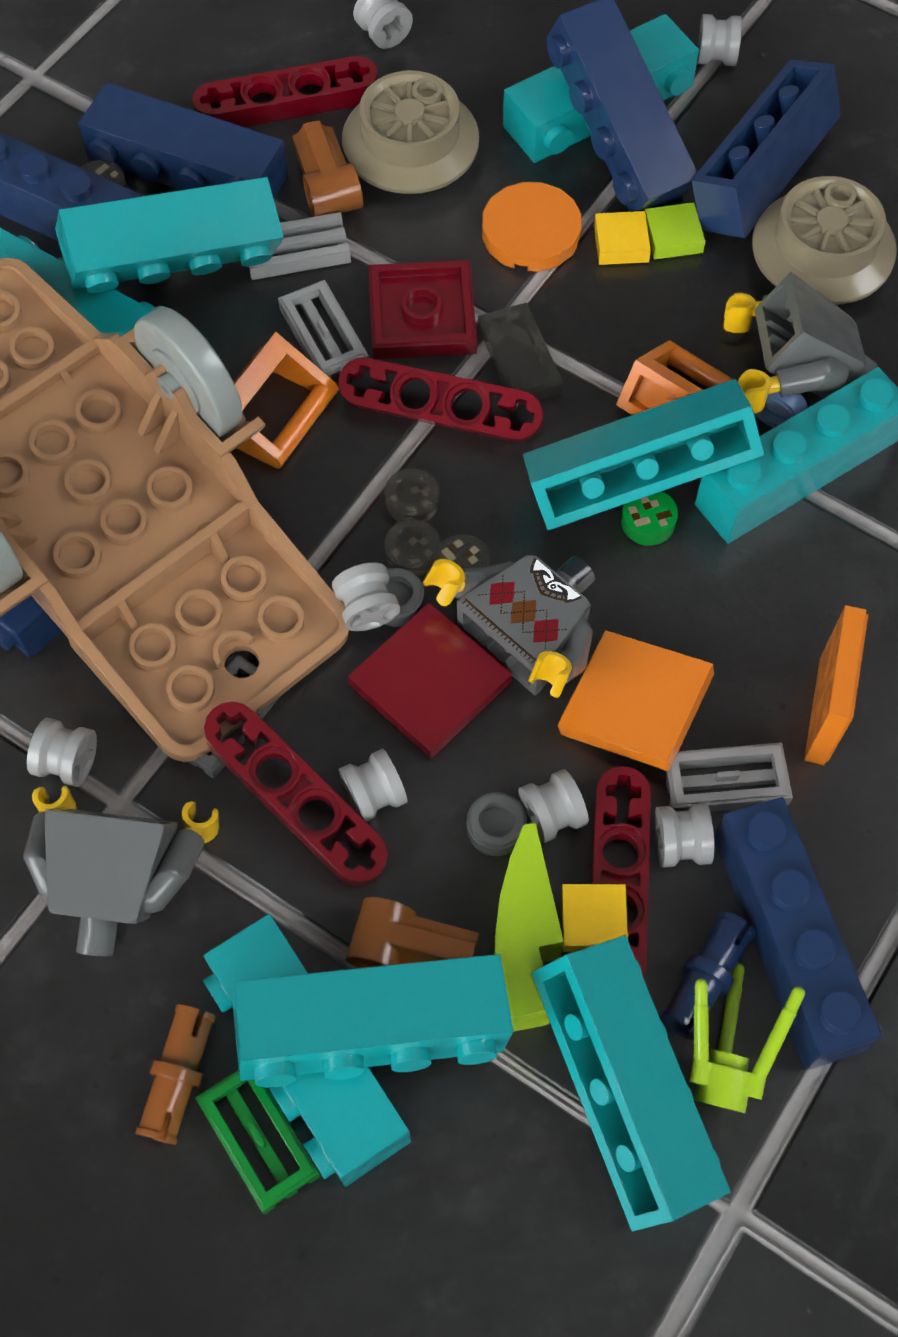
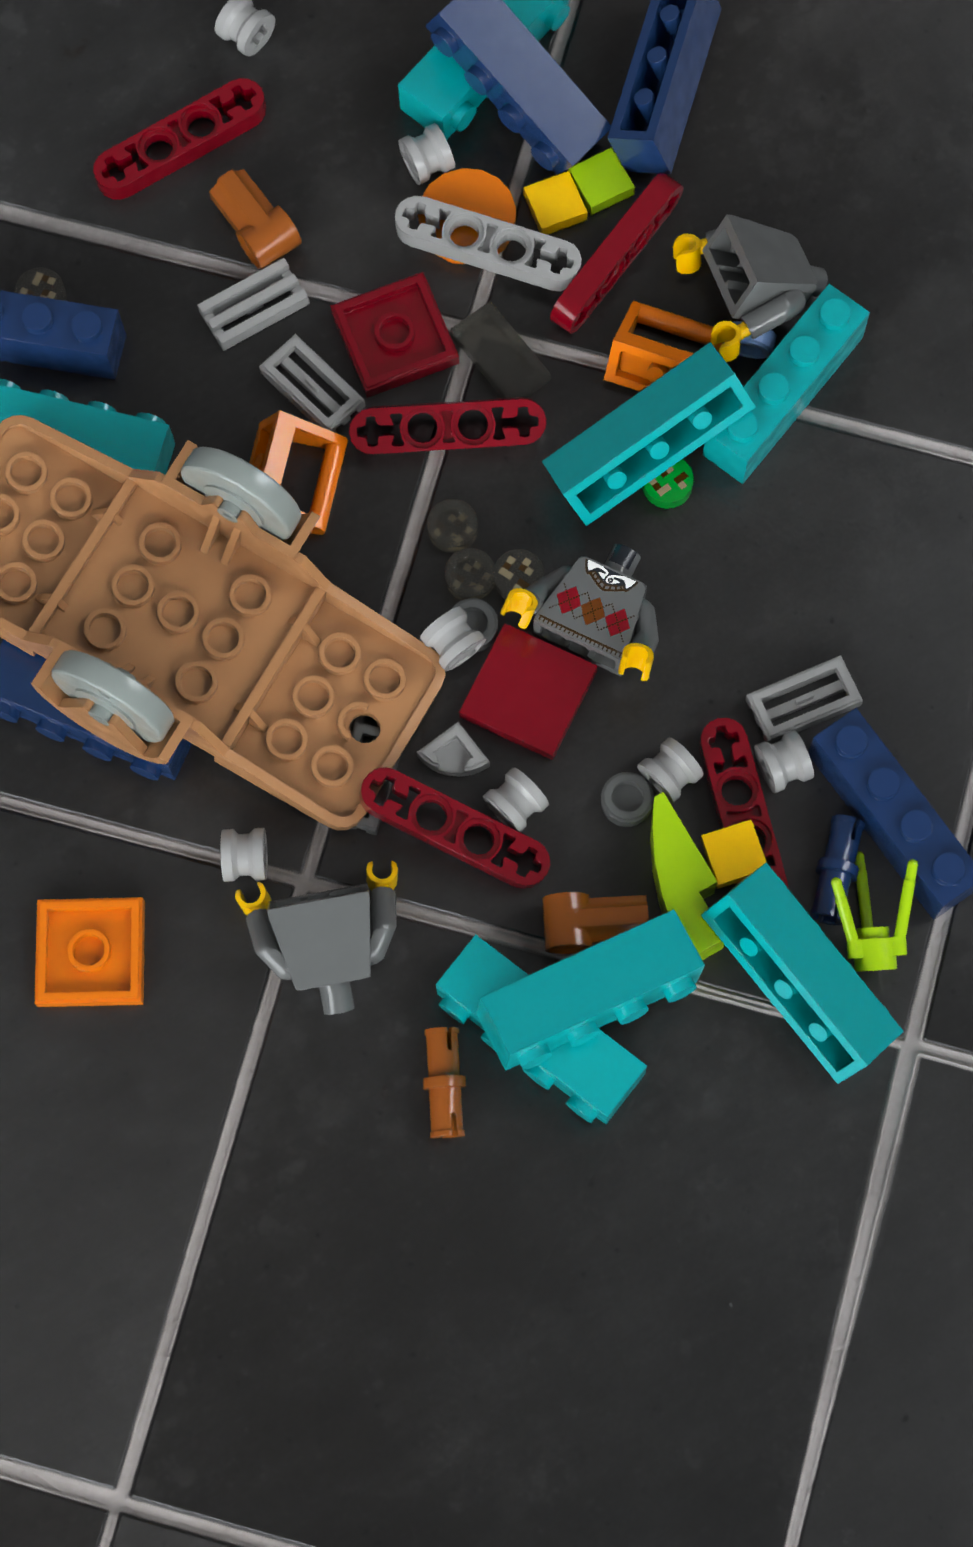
camera: 15 degrees left, 10 degrees up
teal brick [55,177,284,293] -> none
dark blue brick [78,82,288,199] -> none
green tile [195,1070,321,1215] -> none
dark tan wheel [342,70,479,194] -> none
orange tile [558,630,714,772] -> none
dark tan wheel [752,176,897,305] -> none
orange tile [804,605,868,765] -> none
none -> light grey beam [395,196,582,291]
none -> light grey wheel [398,123,455,185]
none -> light grey tile [417,722,490,777]
none -> dark red beam [550,172,684,334]

